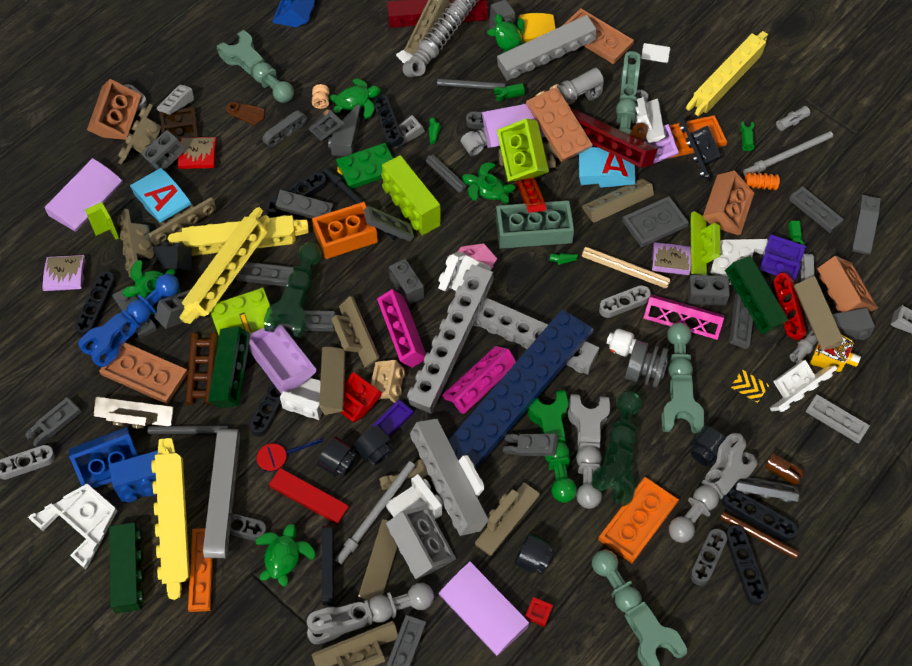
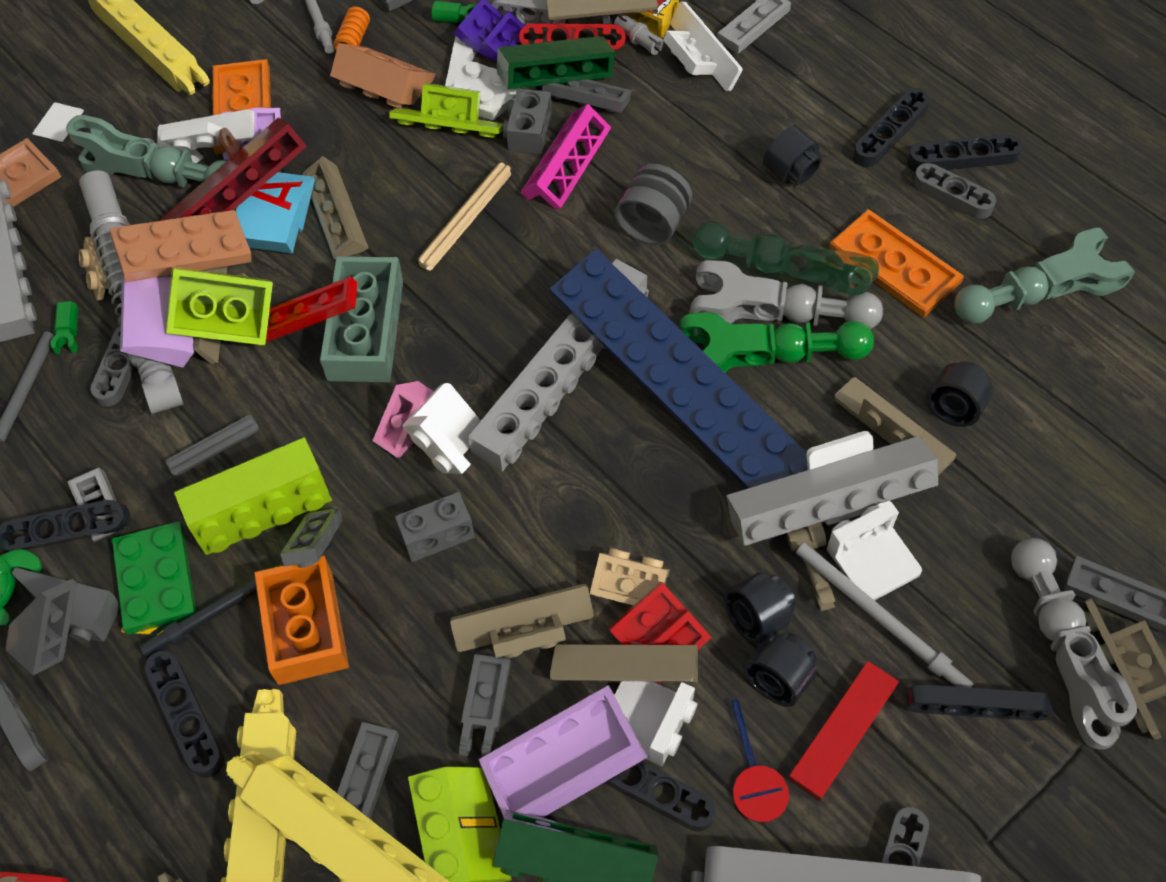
camera: 80 degrees left, 0 degrees up
green animal [256,523,315,587] -> none
clear green piece [264,242,322,338] -> none
dark grey plate [275,190,333,218] -> none
dark tan slope [358,519,398,603] -> none
dark purple tile [372,400,414,437] -> none
dark pink brick [377,289,426,368] -> none
light grey slope [386,504,456,579] -> none
light grey brick [407,264,494,414] -> none
green bar [429,118,441,145] -> none
lavender slope [439,562,529,656] -> none
dark pink fence [442,346,516,414] -> none
green animal [463,162,516,204] -> none
dark grey hinge [503,434,558,456] -> none
red plate [525,597,553,627] -> none
green bar [549,253,579,265] -> none
light grey beam [599,286,651,318] -> none
white head [607,329,636,357] -> none
dark grey plate [622,196,689,248] -> none
slope [652,242,691,275] -> none
sand green piece [661,322,704,433] -> none
light grey piece [668,433,757,543] -> none
black bracket [679,115,722,182] -> none
reddish brown bar [720,512,799,559] -> none
sticker [731,370,769,403] -> none
dark grey plate [735,477,800,502] -> none
green bar [740,121,754,151] -> none
reddish brown hinge [764,452,804,485] -> none

